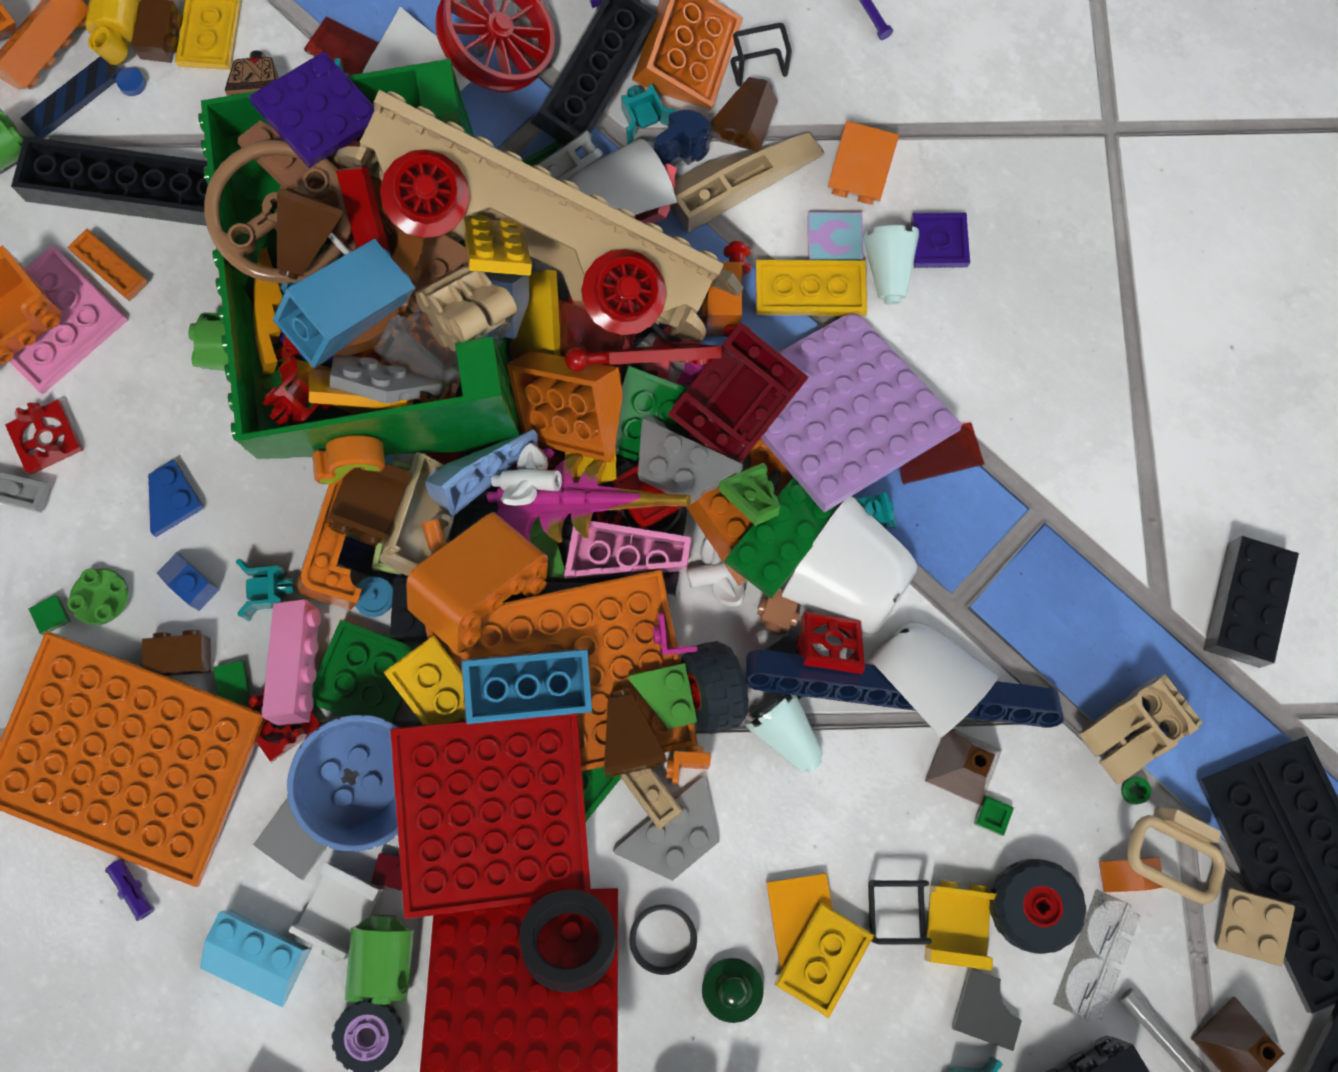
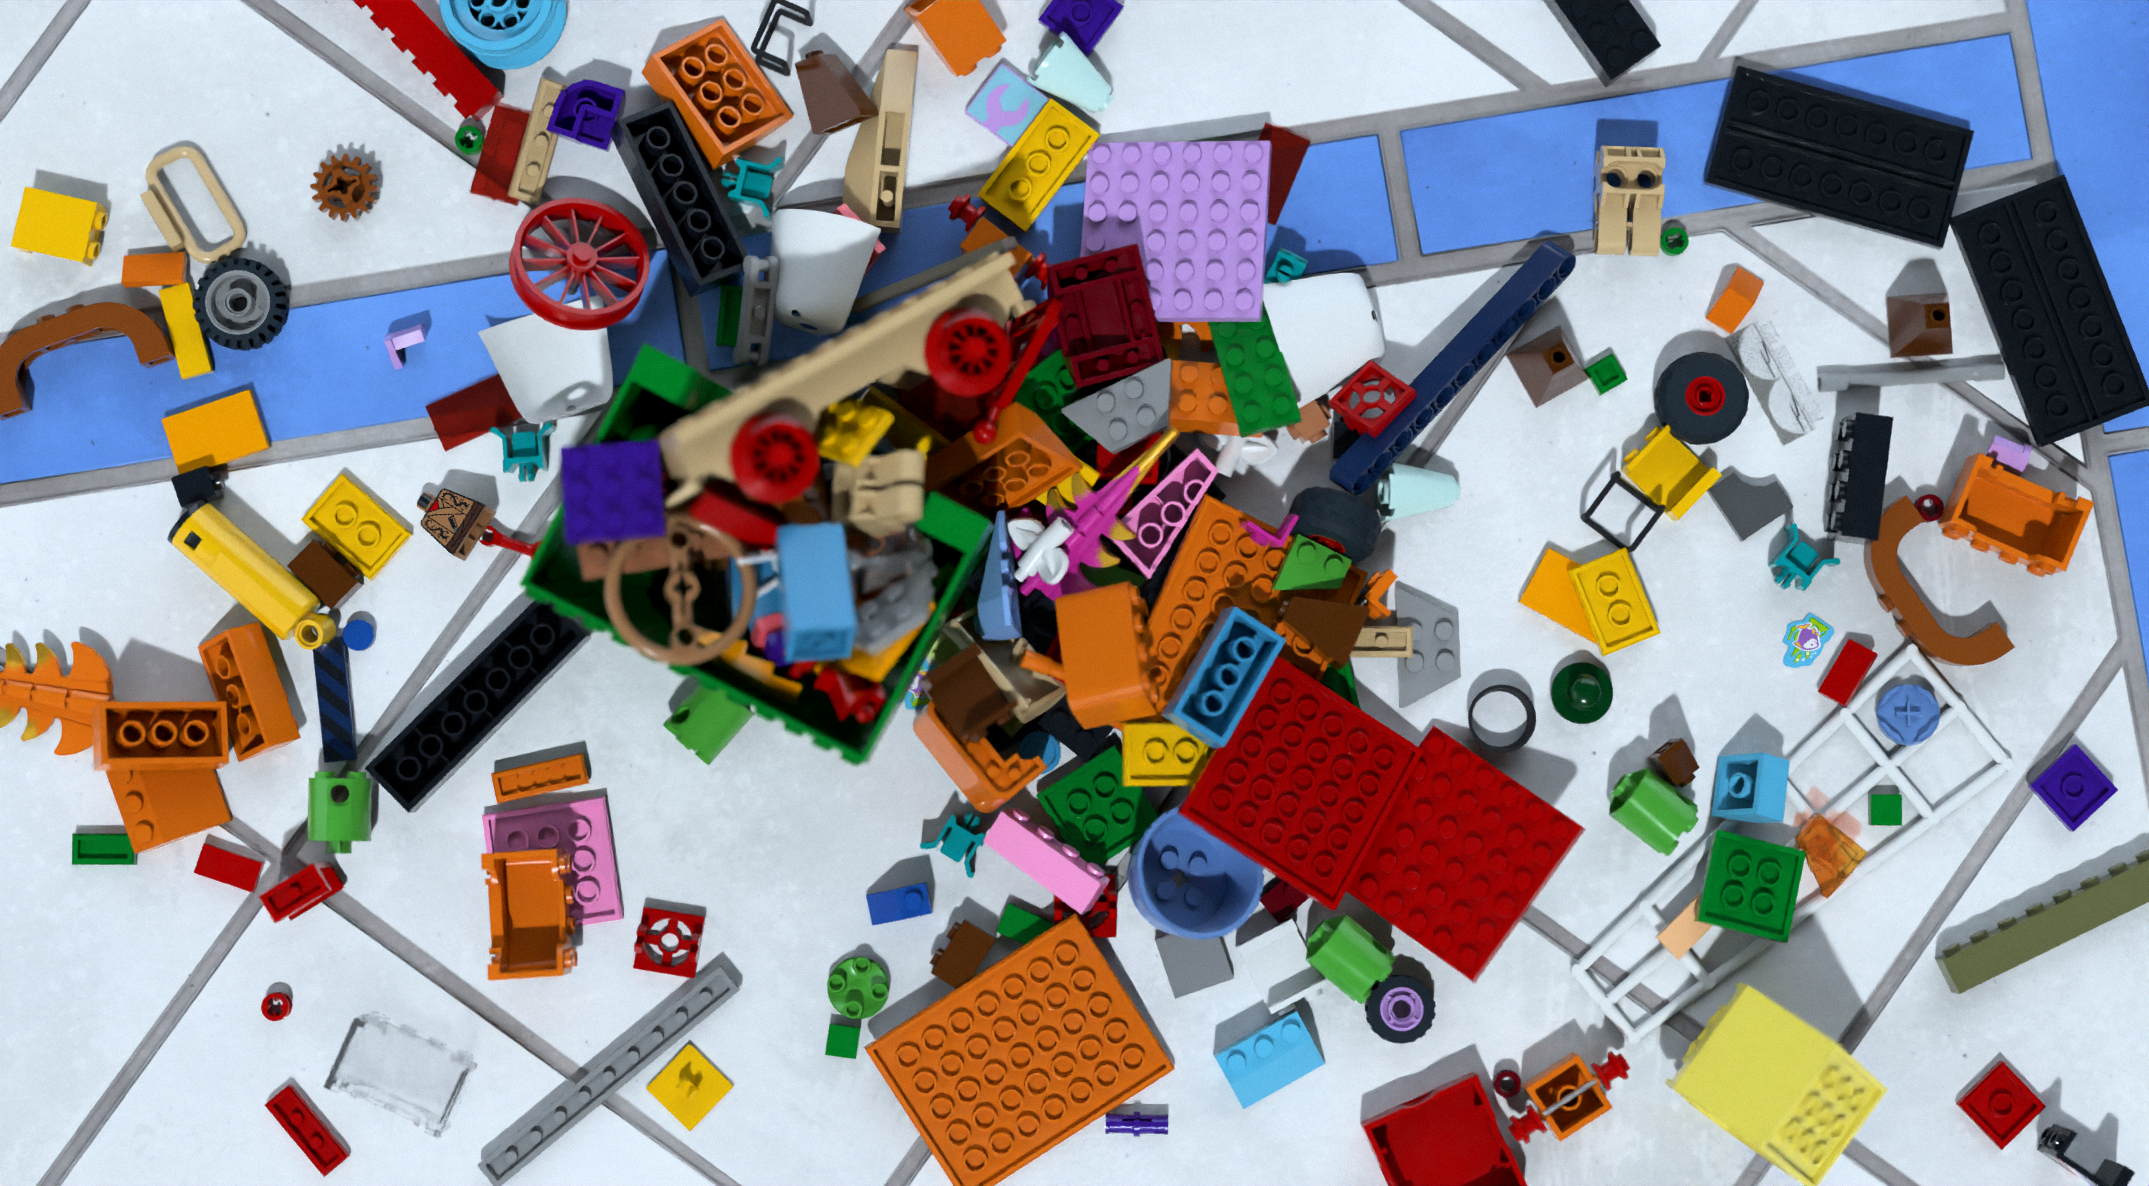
camera: 55 degrees left, 10 degrees up
blue wing [148,460,204,537] -> none
reddish brown slope [277,186,343,280] -> none
orange animal [312,434,385,484] -> none
black tyre [519,889,616,992] -> none
dark blue brick [654,110,711,167] -> none
bright green wing [718,463,780,526] -> none
white piece [869,622,999,738] -> none
tan bar [1127,807,1226,904] -> none
tan plate [1216,887,1295,967] -> none

